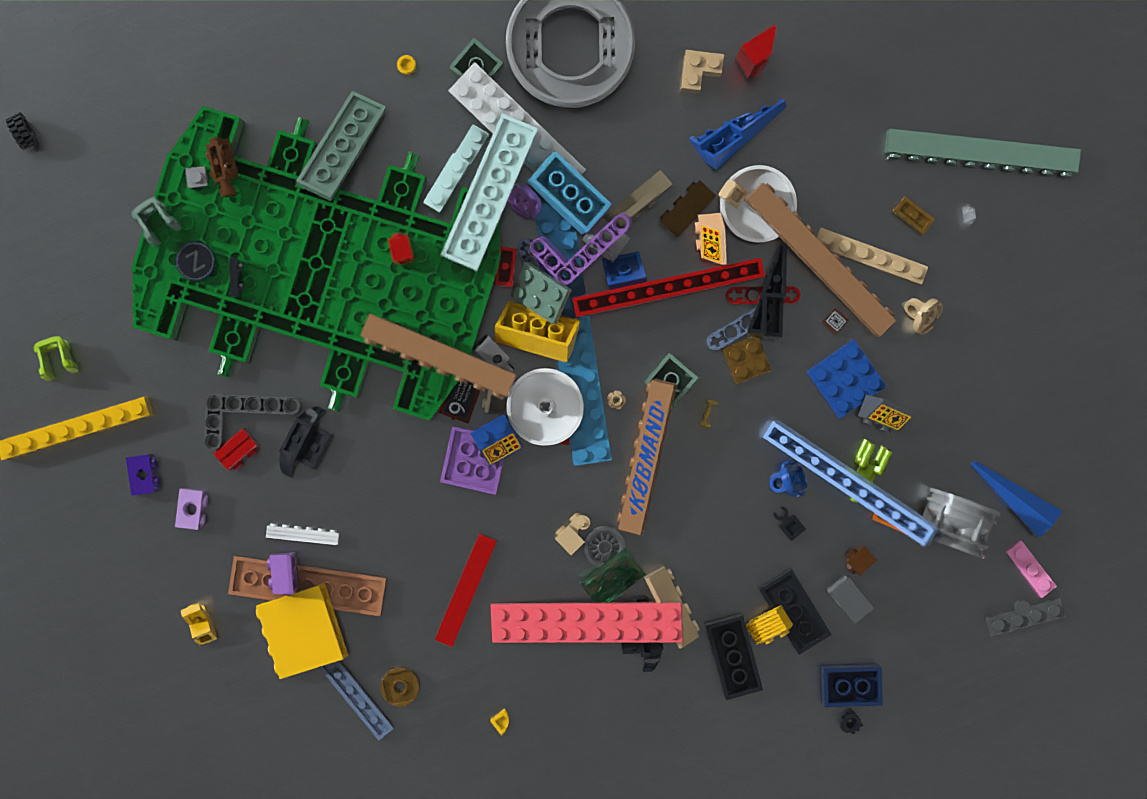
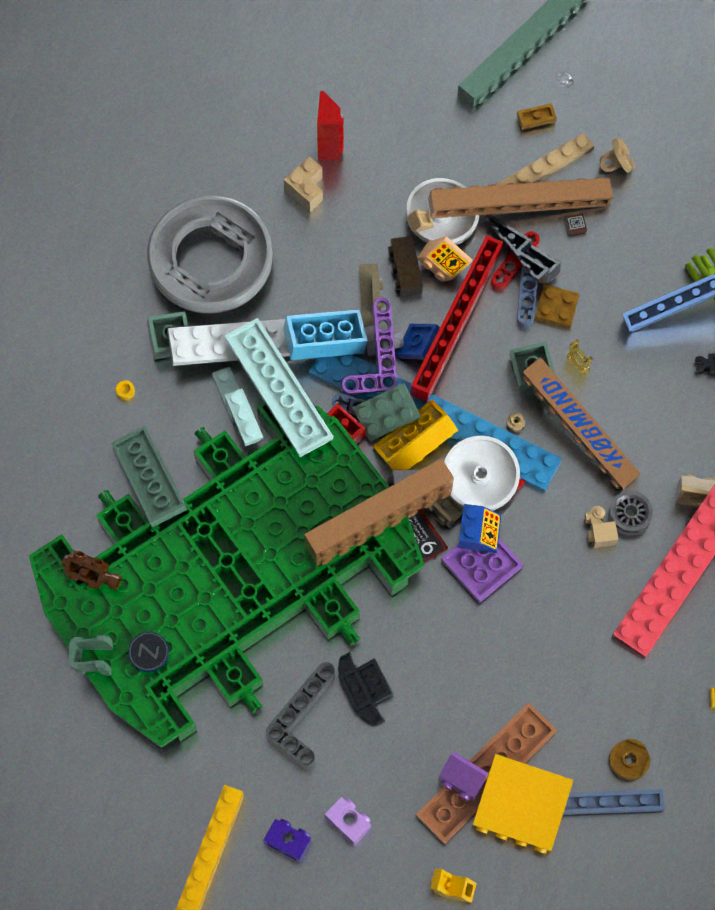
camera: 55 degrees left, 20 degrees down
lime piece [34,336,79,382] -> none
light grey plate [186,166,209,189] -> none
red brick [213,428,260,471] -> none
black plate [229,258,244,298] -> none
white piece [266,523,340,545] -> none
red brick [388,233,416,265] -> none
red tile [435,533,497,647] -> none
medium lavender tile [508,183,542,219] -> none
clear green plate [579,547,646,603] -> none
blue wedge [689,99,786,170] -> none
blue tile [769,459,807,498] -> none
blue plate [806,339,887,419] -> none
slope [858,395,915,433] -> none

